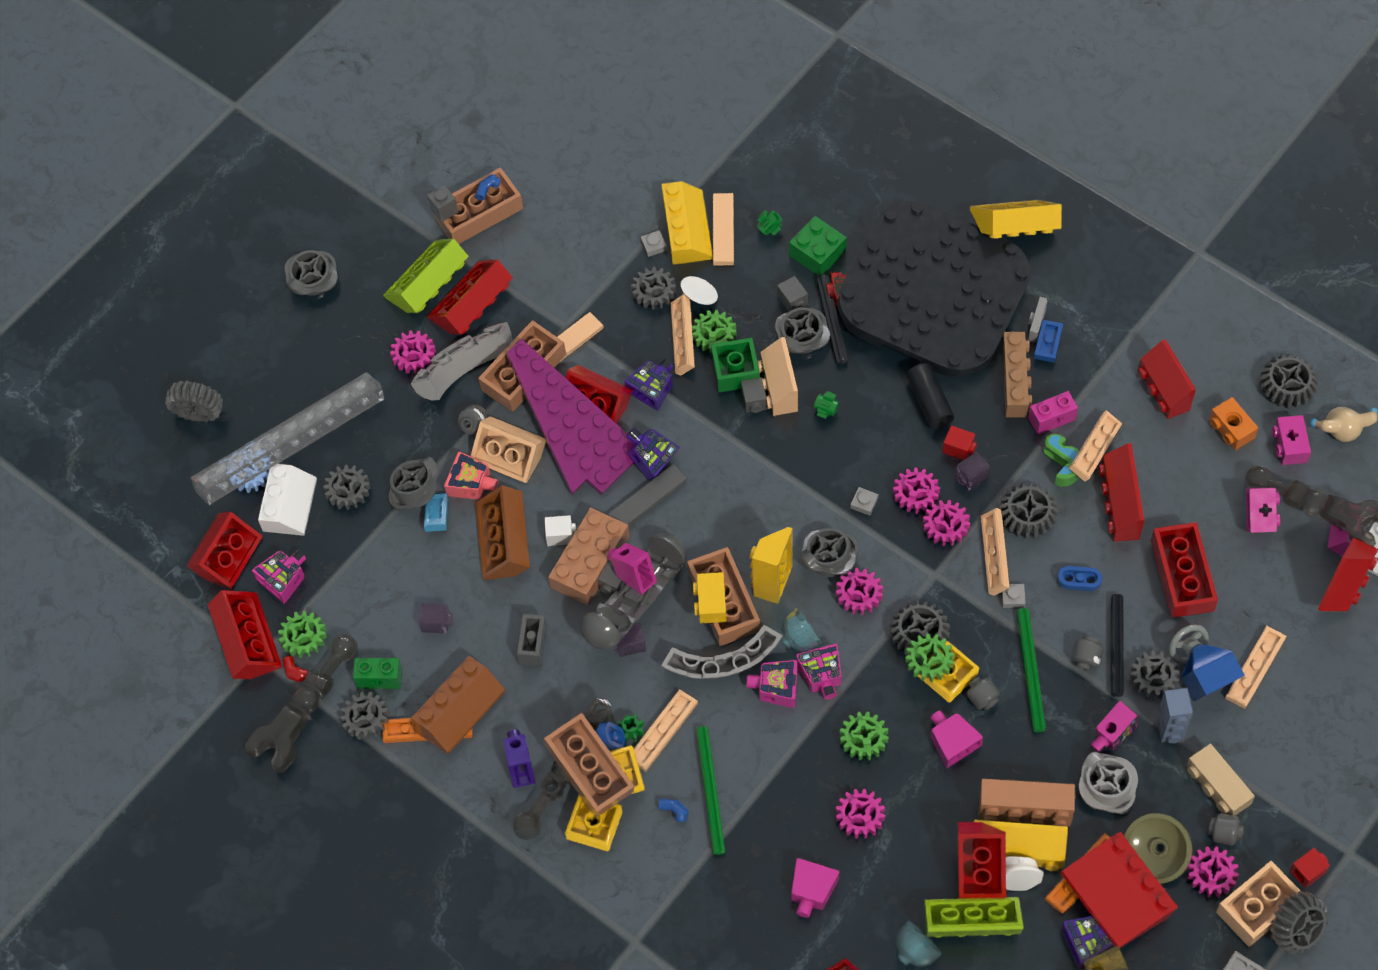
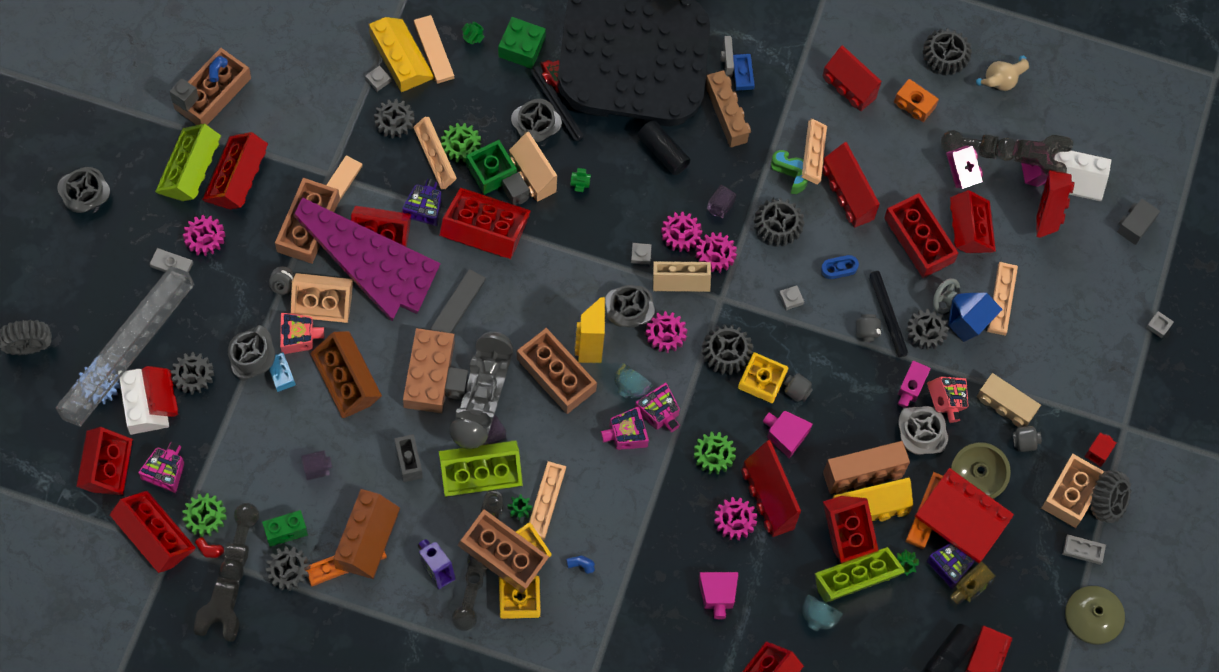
camera: 30 degrees left, 5 degrees up
light grey brick [411,322,513,400] -> none
white brick [545,515,576,546] -> none
blue plate [596,722,626,750] -> none
dark pink torso [607,543,657,595] -> none
torso [626,427,680,480] -> none
light grey brick [661,625,783,679] -> none
white sticker [681,276,718,305] -> none
yellow brick [693,572,727,623] -> none
green axle [696,726,725,855] -> none
dark grey brick [777,276,808,311] -> none
bright green gear [905,633,954,682] -> none
red brick [943,425,977,461] -> none
light nougat tile [981,508,1010,596] -> none
white hat [1006,857,1043,891] -> none
green axle [1017,608,1046,733] -> none
dark pink brick [1028,391,1078,435] -> none
sand blue brick [1156,688,1193,743] -> none
dark pink gear [1187,846,1239,898] -> none
dark pink brick [1272,415,1311,465] -> none
none -> red piece [142,366,178,417]
none -> light grey plate [150,248,193,279]
none -> red slope [439,187,531,259]
none -> lime slope [439,441,523,497]
none -> tan brick [653,262,711,292]
none -> red slope [741,440,801,537]
none -> green gear [897,549,919,576]
none -> coral torso [927,377,969,423]
none -> red slope [950,190,996,253]

